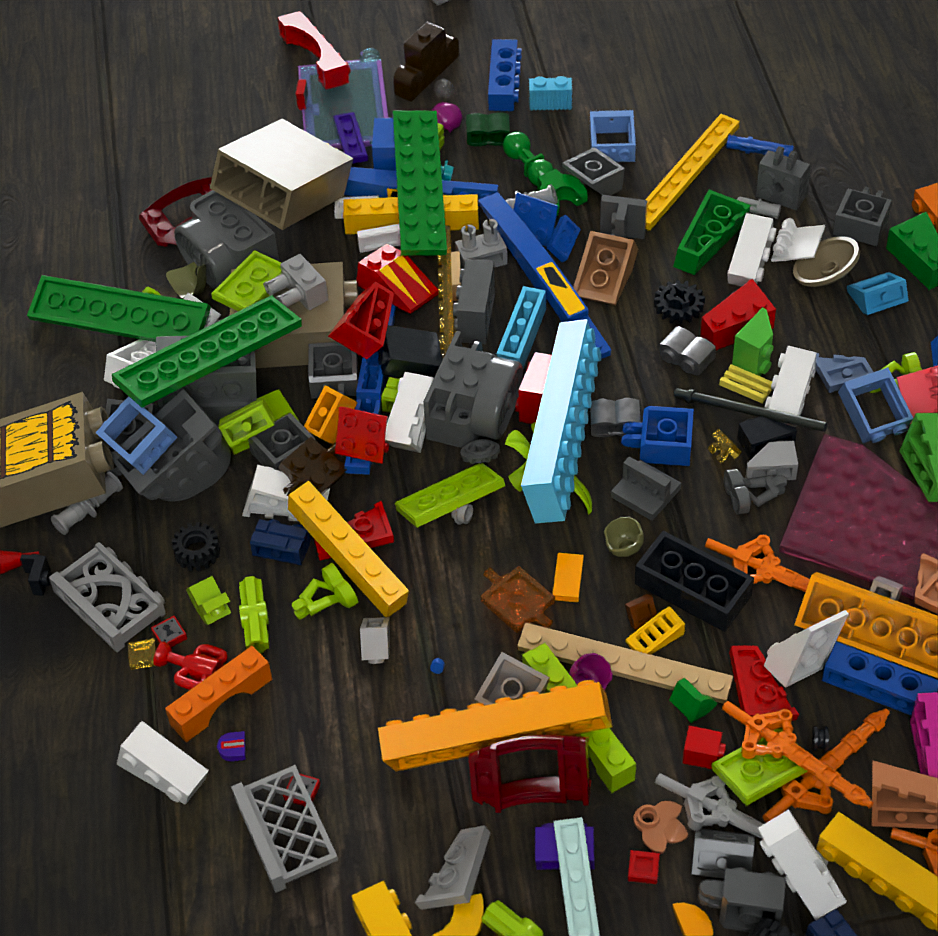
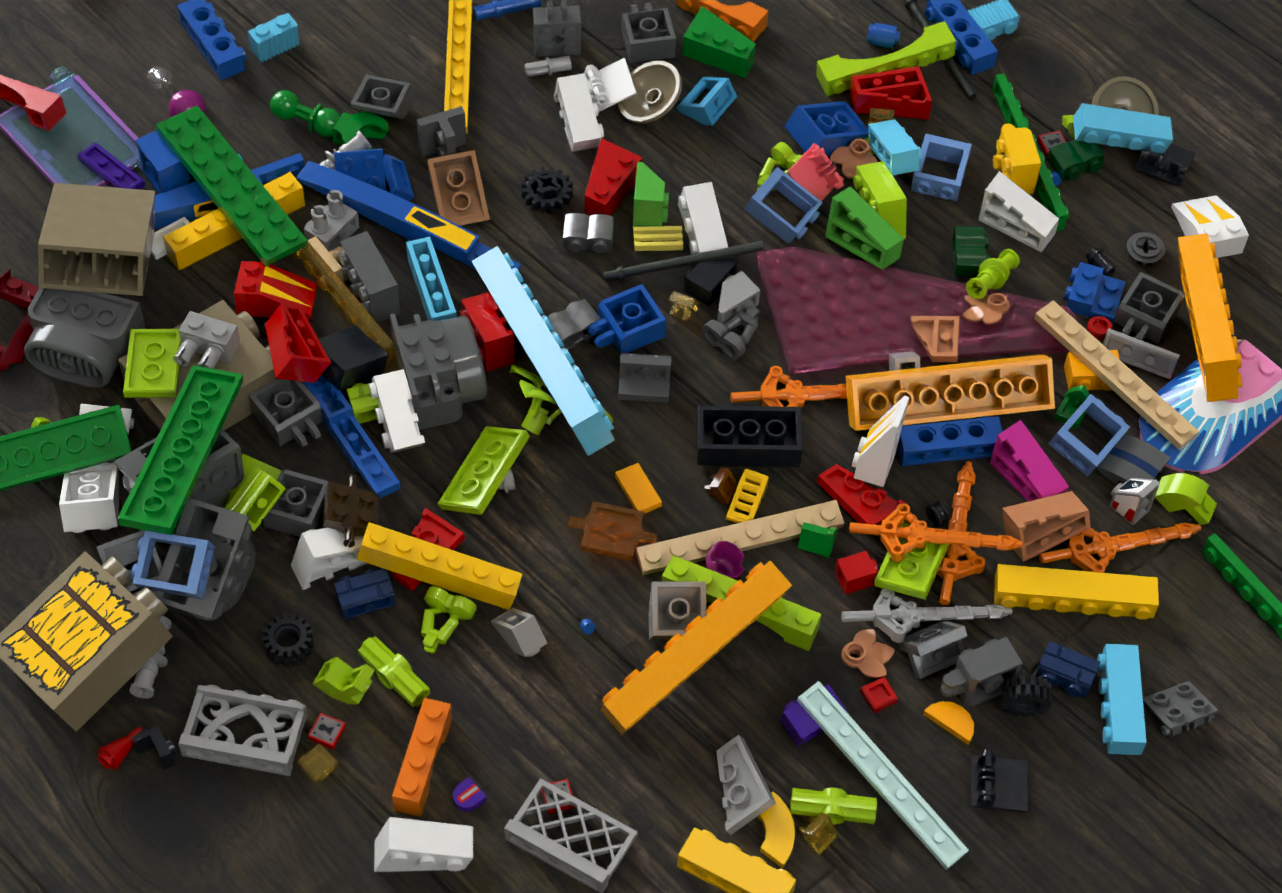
camera: 40 degrees left, 5 degrees up
red piece [153,641,227,690] -> none
olive piece [166,261,207,299] -> none
red tile [296,79,309,110] -> none
light orange brick [304,385,358,444] -> none
red hinge [335,406,389,464] -> none
white tile [357,224,400,253] -> none
dark brown brick [393,22,459,102] -> none
dark grey gear [460,439,500,464] -> none
dark green brick [466,113,510,147] -> none
dark red wedge [468,734,592,813] -> none
medium blue window [590,110,636,162] -> none
olive hair [604,517,644,557] -> none
green wedge [673,190,751,275] -> none
white wedge [758,810,846,920] -> none
sand blue wing [816,353,873,393] -> none

